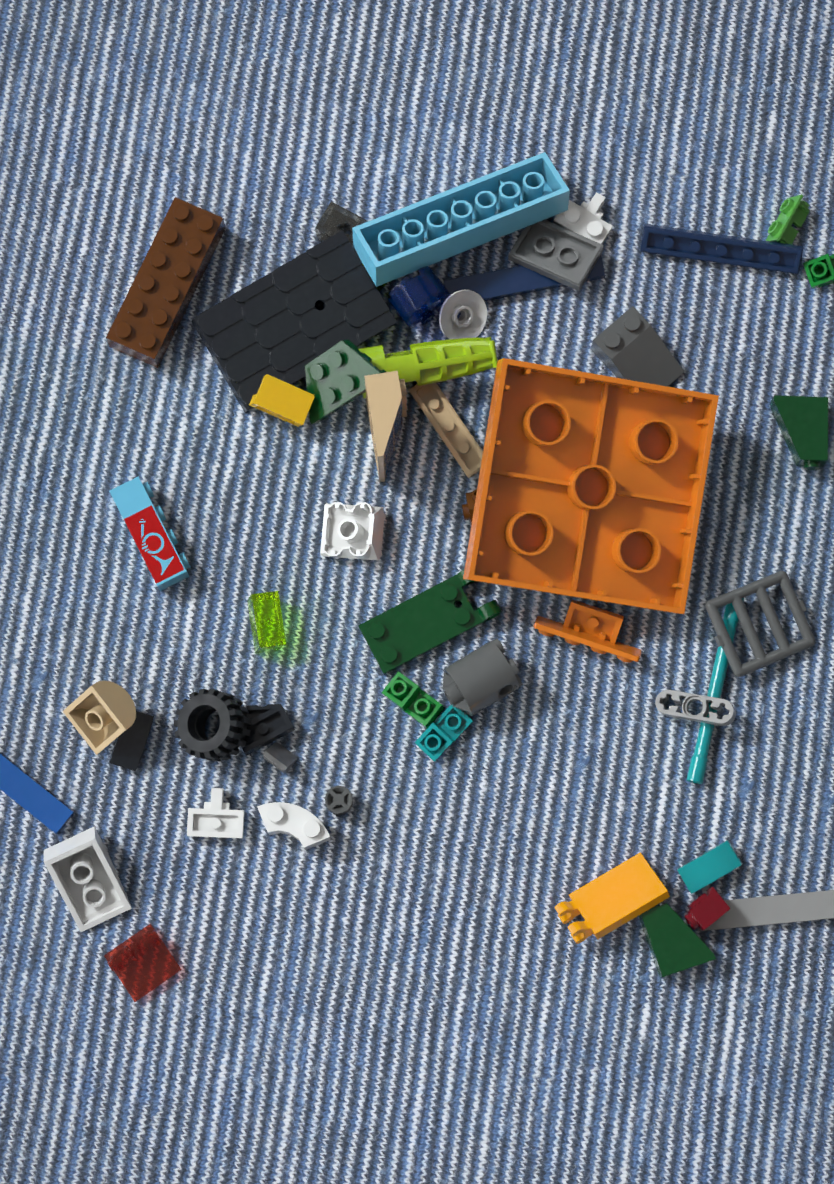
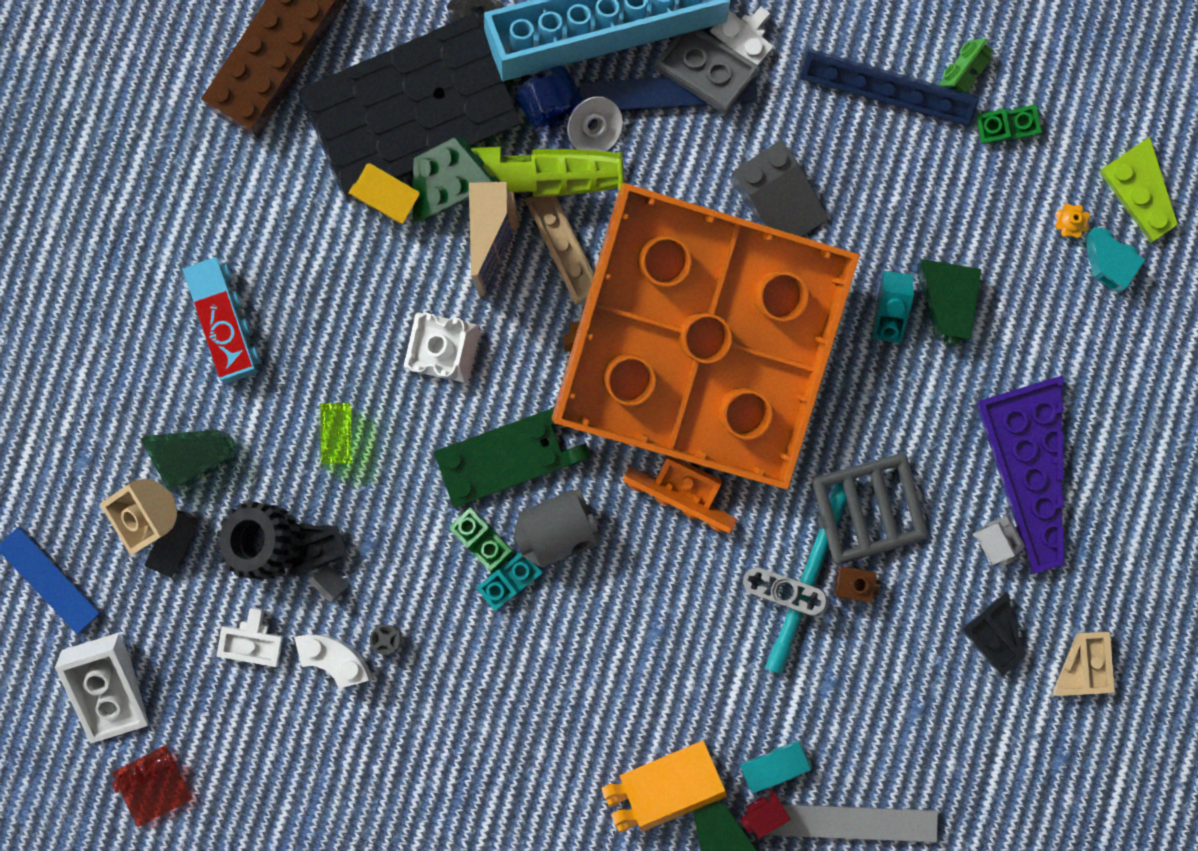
camera: 10 degrees right, 5 degrees up
none -> clear green slope [140,429,238,493]
none -> reddish brown brick [832,566,880,603]
none -> teal slope [872,271,914,343]

